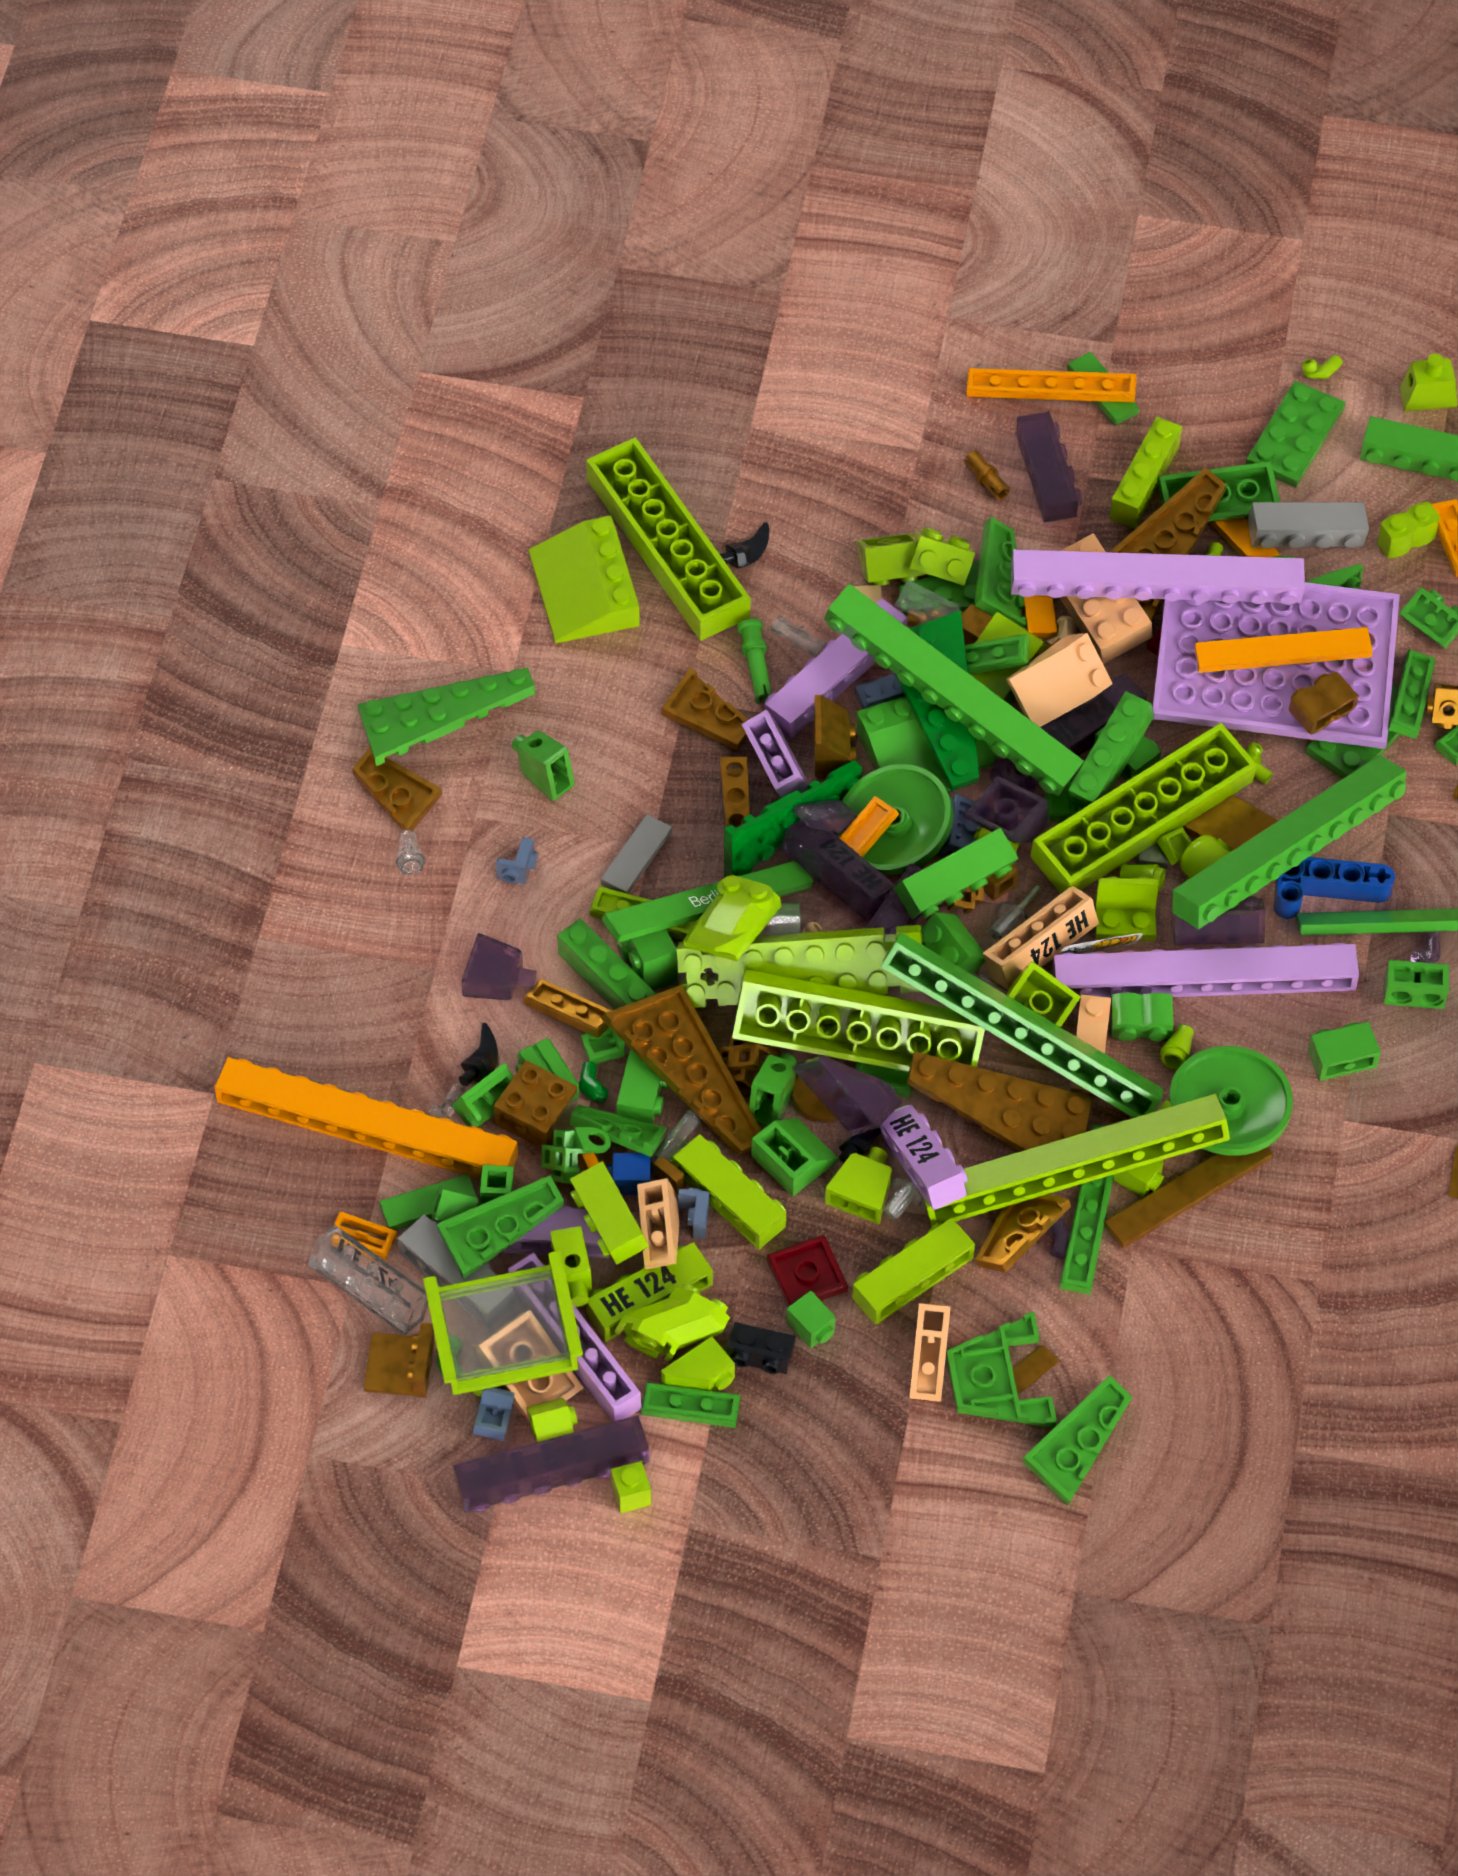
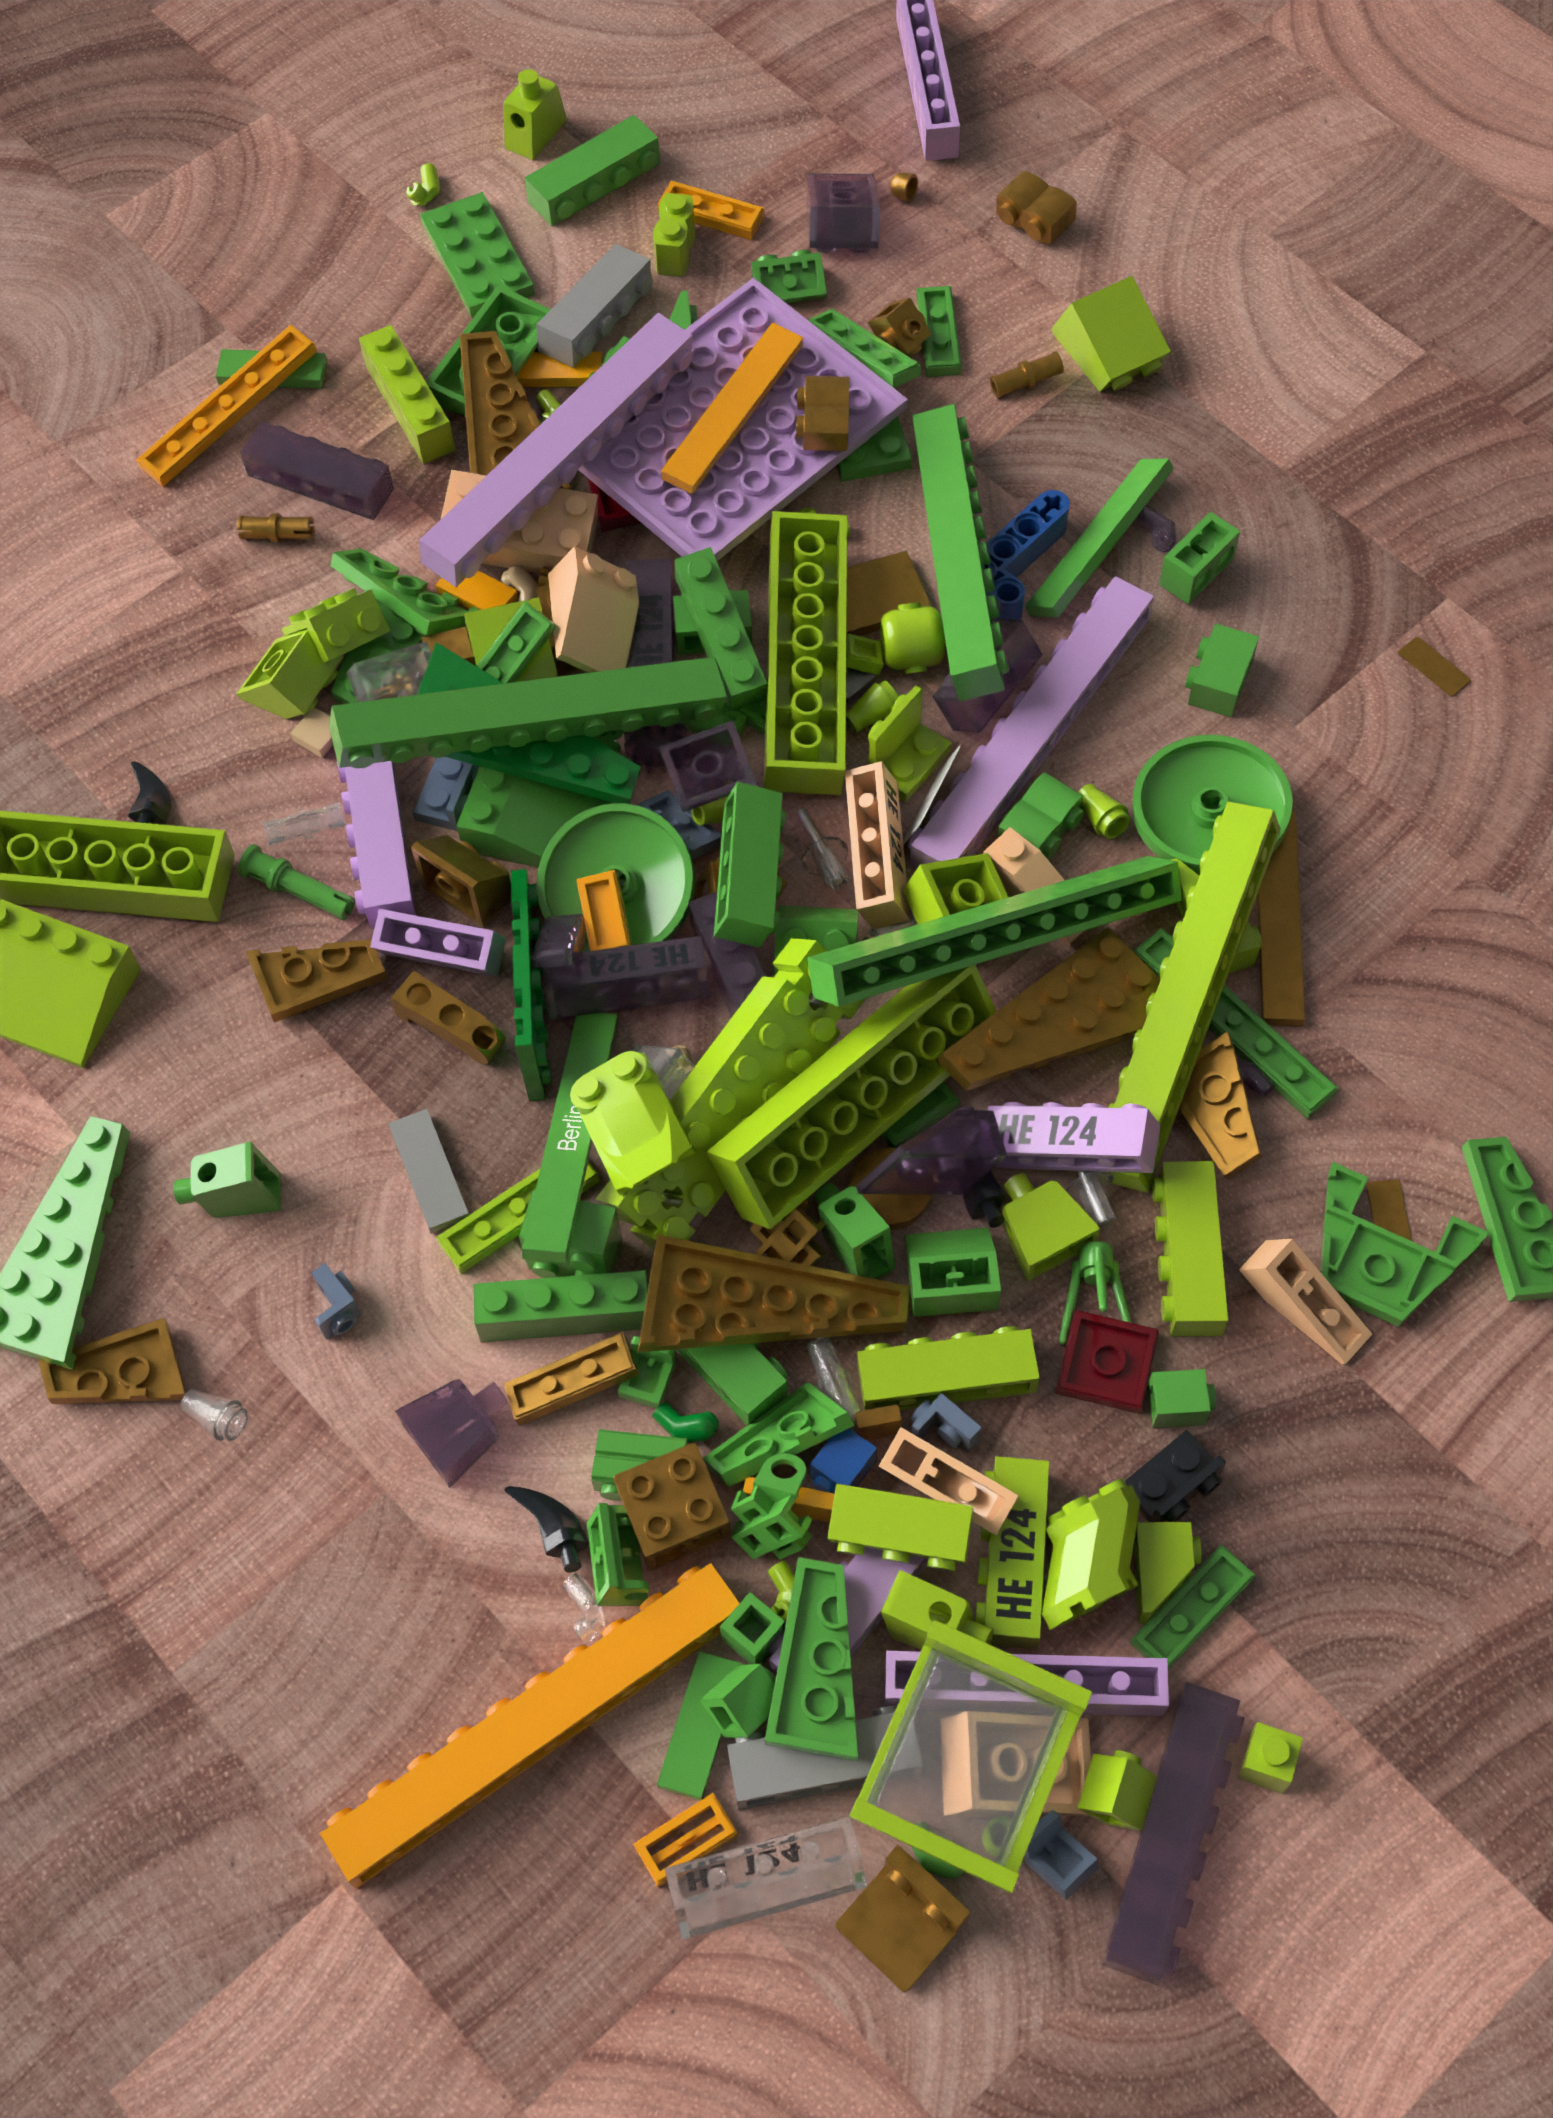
camera: 50 degrees left, 5 degrees up
none -> bright green plant [1059,1241,1131,1345]

